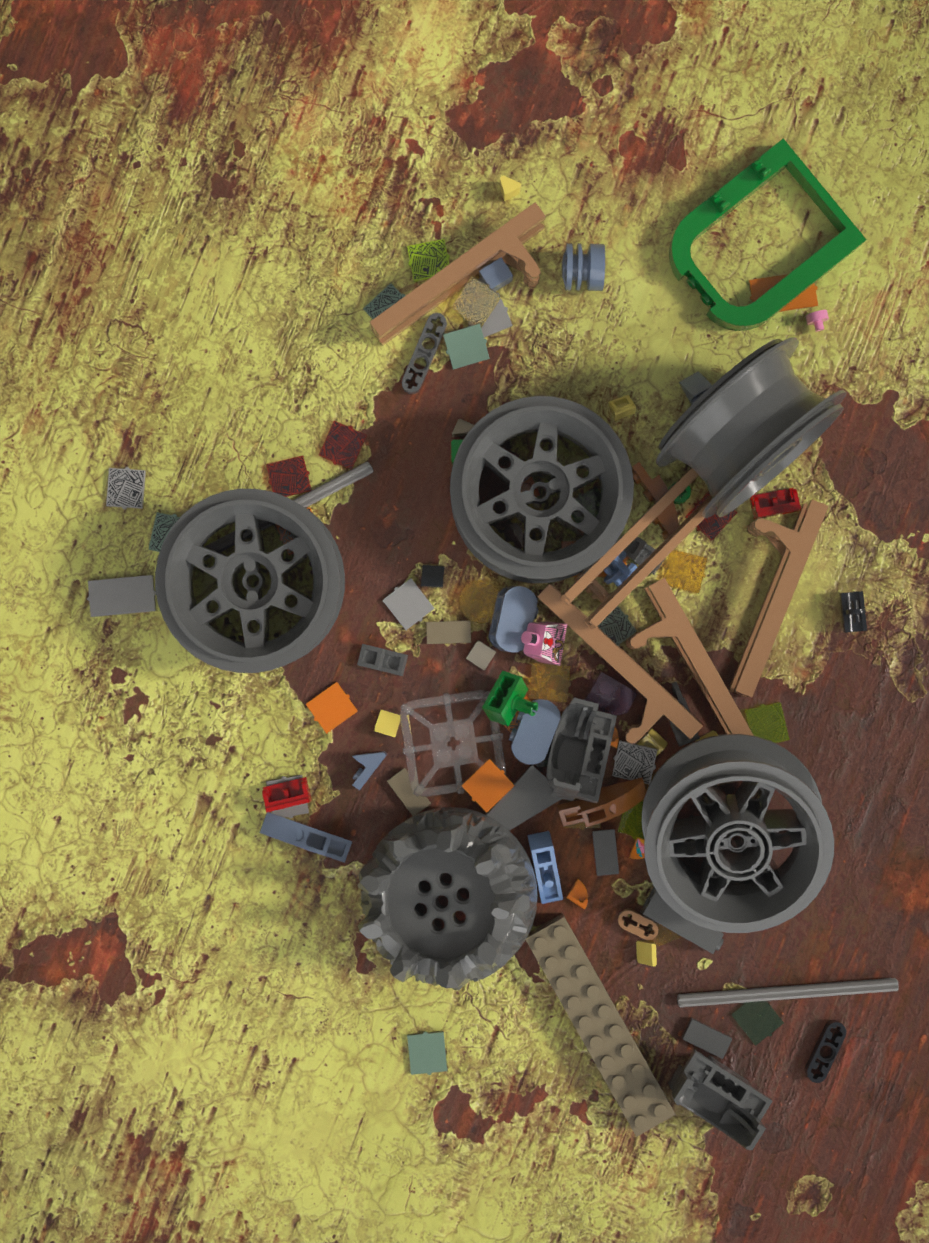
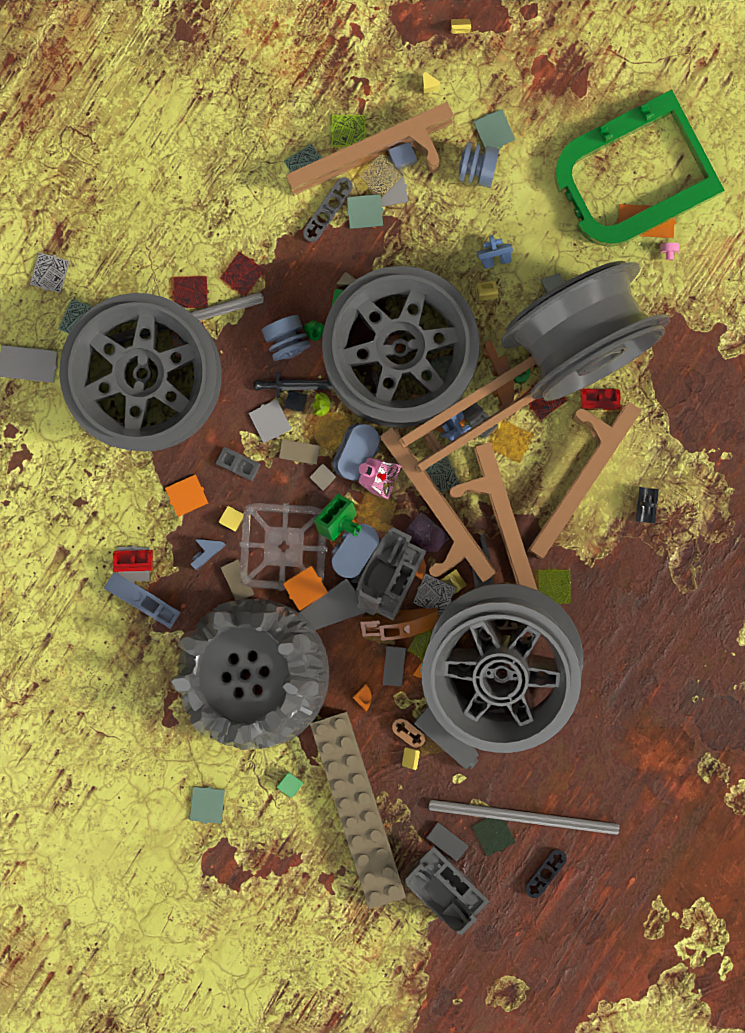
camera: 10 degrees right, 0 degrees up
medium blue slope [527,831,563,904] -> none
none -> black sword [253,372,333,398]
none -> sand blue wheel [262,315,311,361]
none -> slope [277,771,304,798]
none -> green tile [304,320,324,341]
none -> lime plate [312,392,330,417]
none -> light yellow slope [451,19,471,34]
none -> sand green piece [473,109,515,149]
none -> medium blue hips [476,235,513,269]

